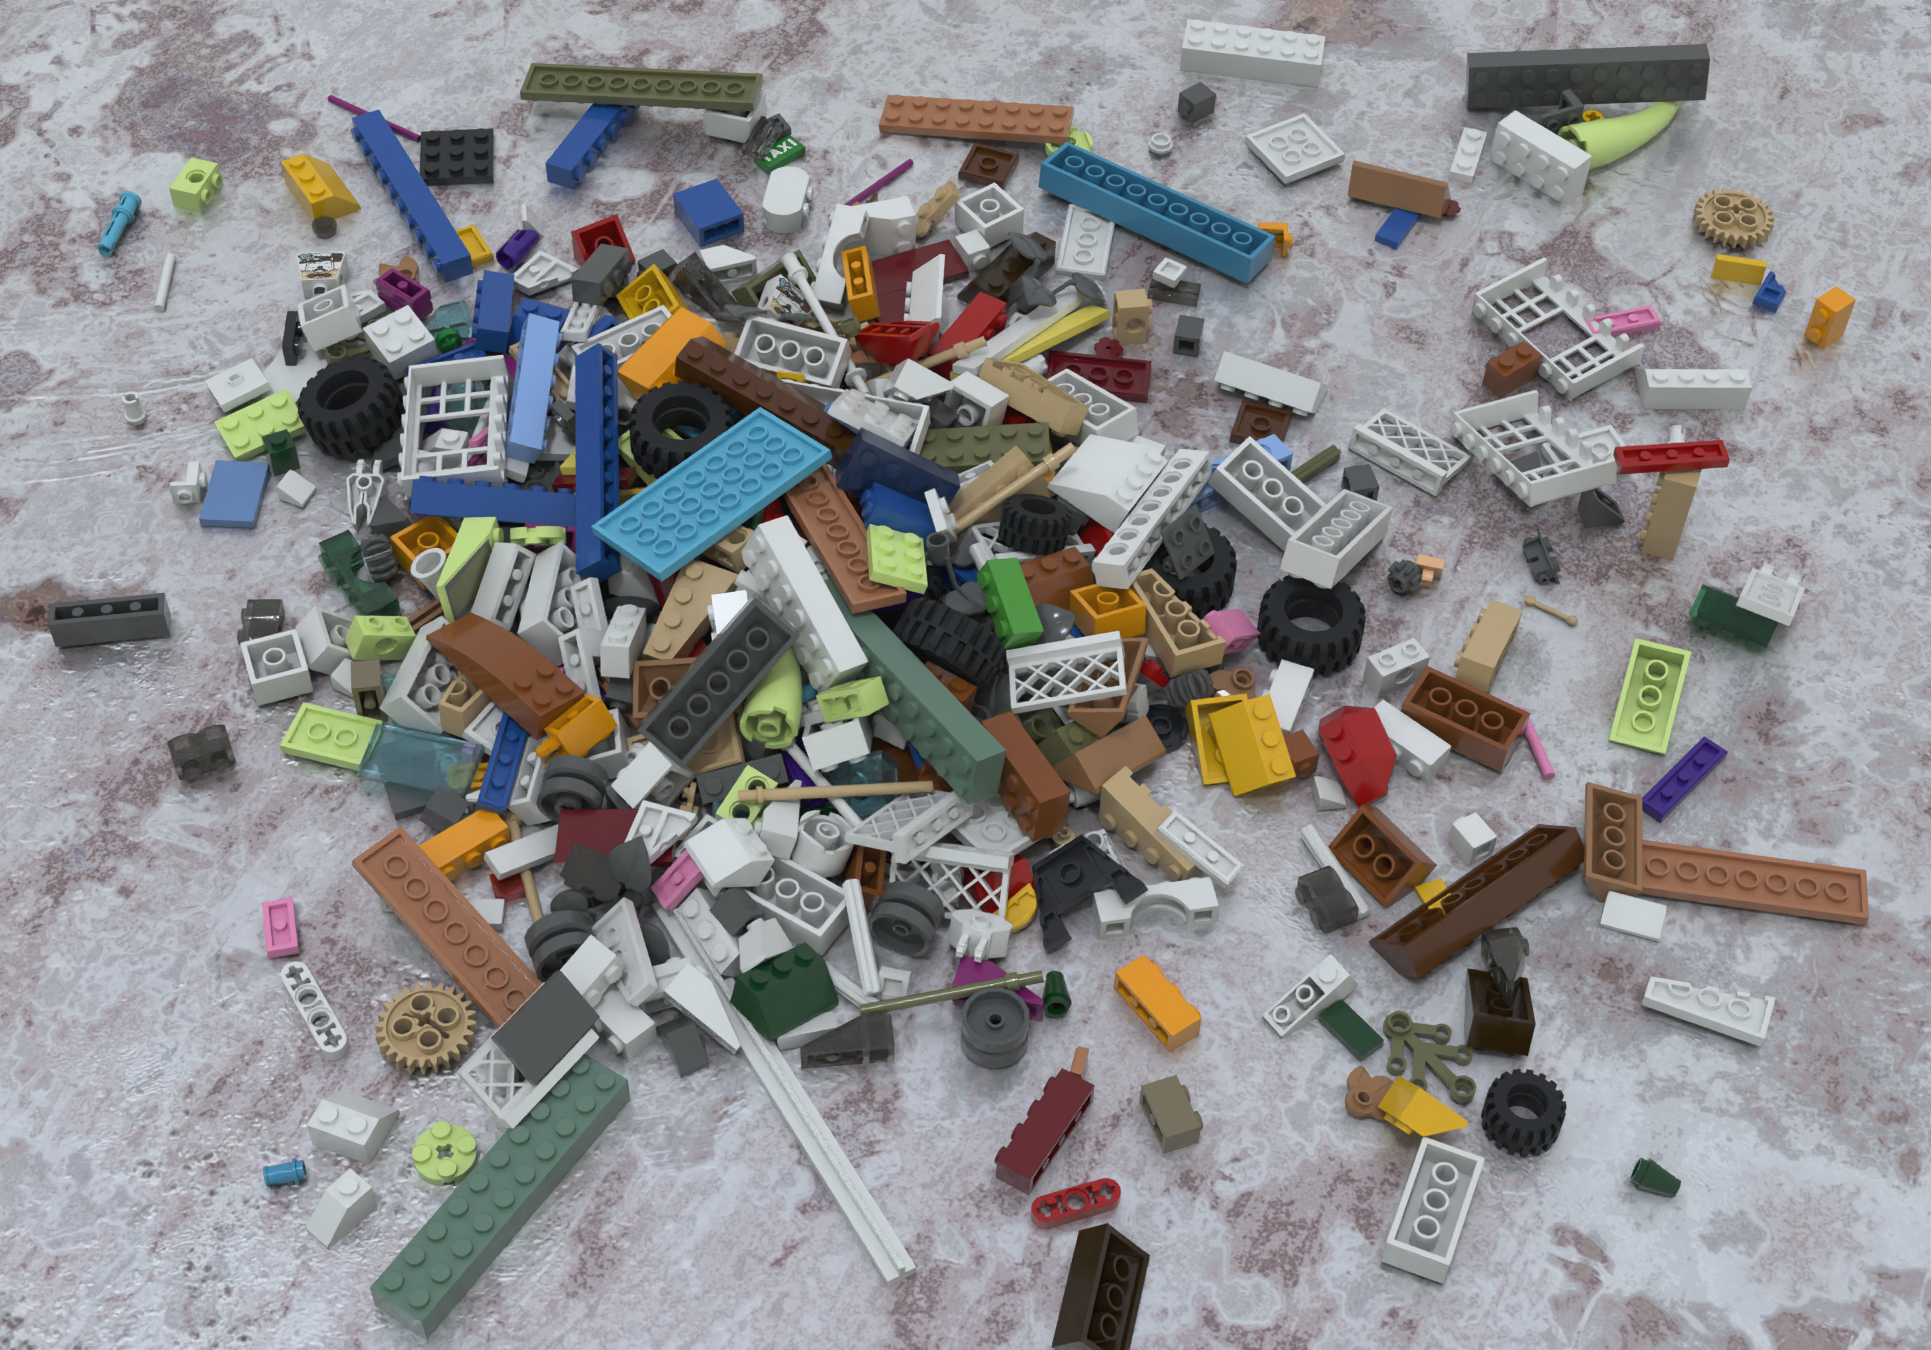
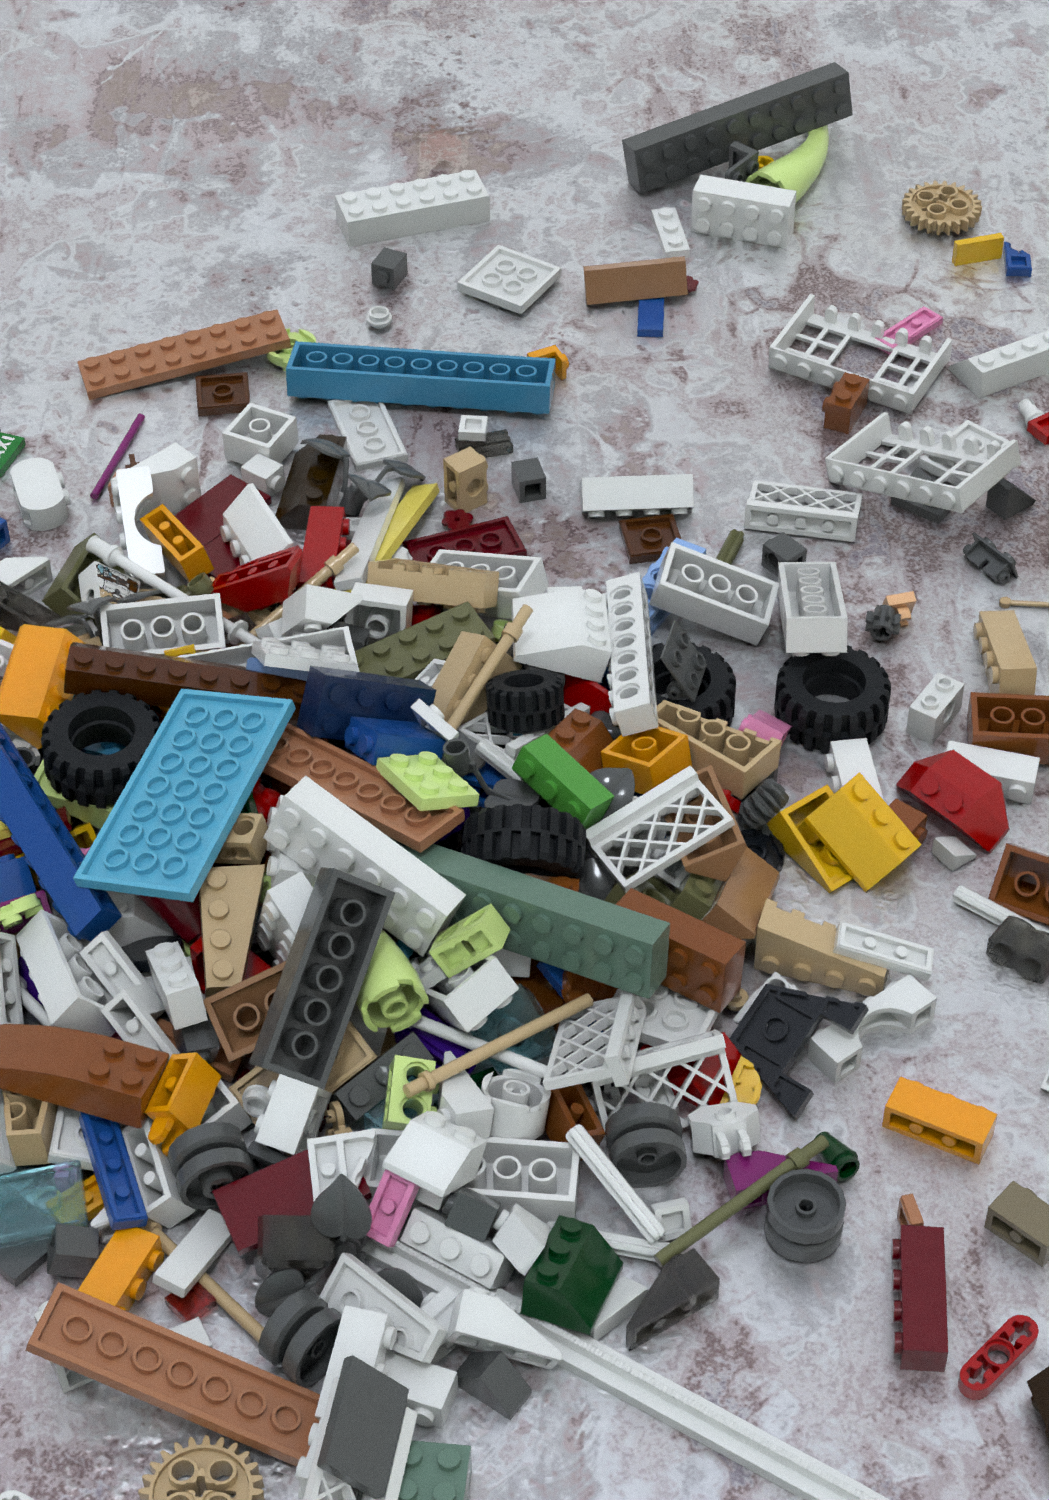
camera: 25 degrees left, 5 degrees down
tan hinge [916,180,960,238] -> none
medium nougat plate [1209,668,1257,700] -> none

